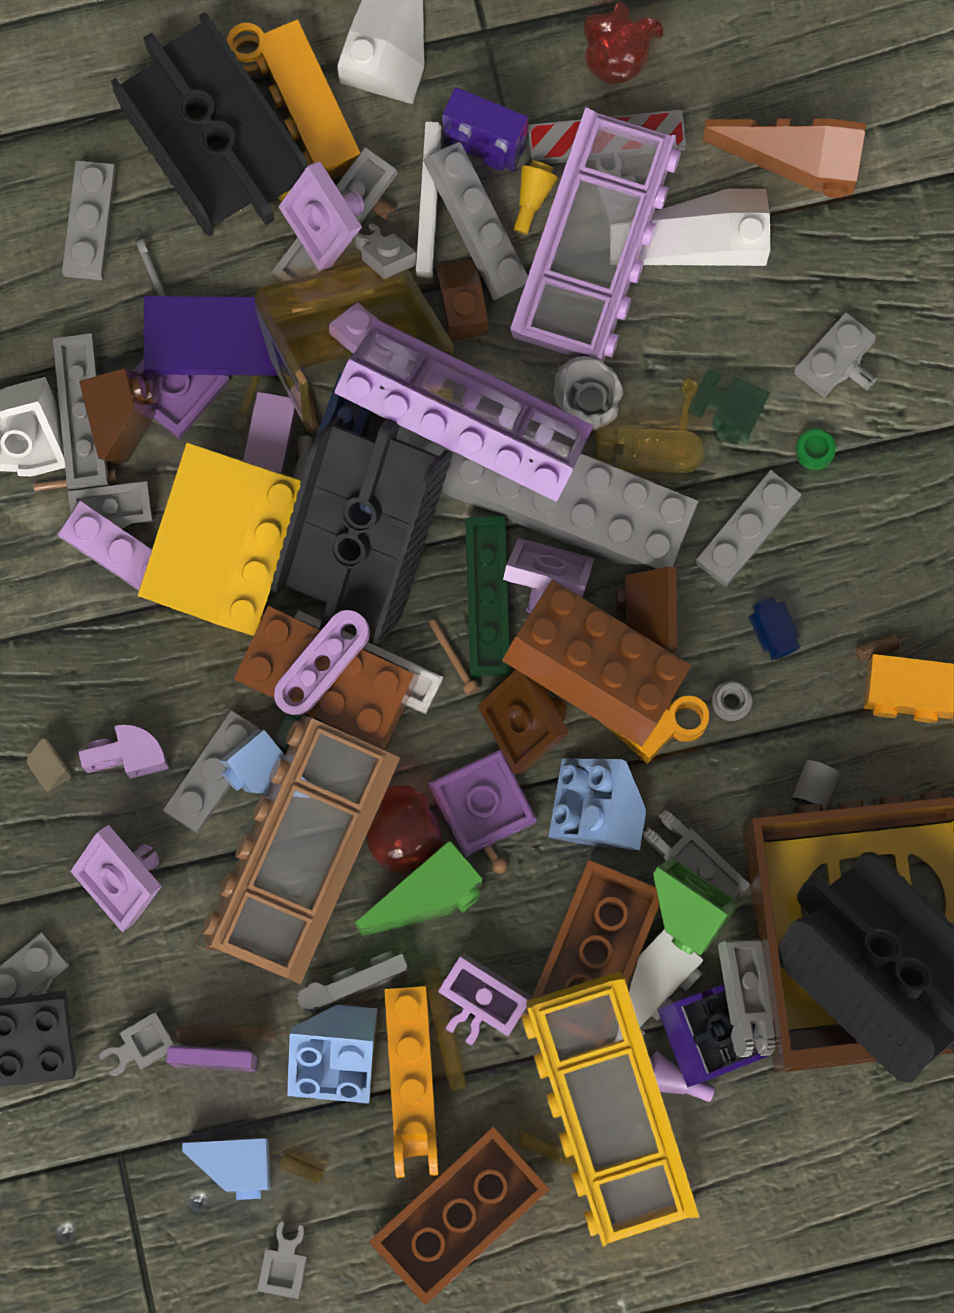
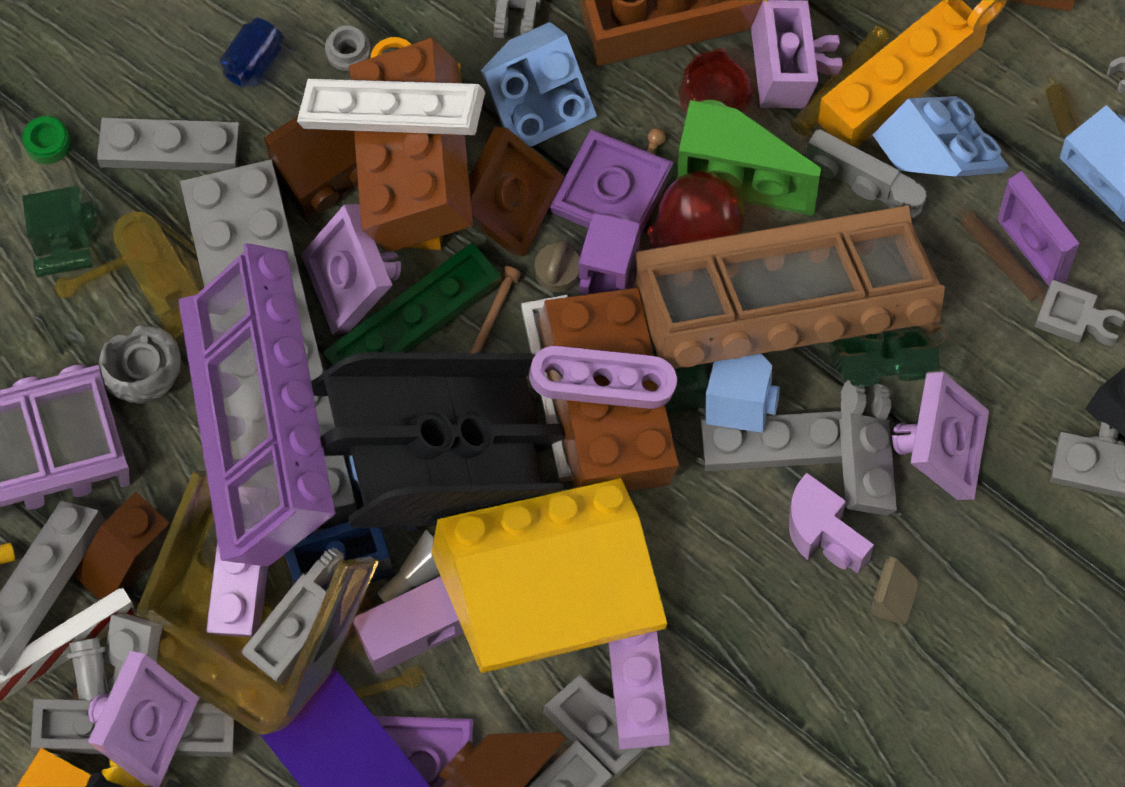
camera: 125 degrees left, 10 degrees down
none -> light grey pin [66,637,110,700]
none -> light grey hinge [241,548,367,686]
none -> white tile [297,79,485,135]
none -> dark tan tile [534,240,580,293]
none -> medium lavender brick [578,212,640,296]
none -> clear red hair [678,48,754,114]
none -> clear green brick [829,329,940,386]
none -> light grey hinge [839,379,897,516]

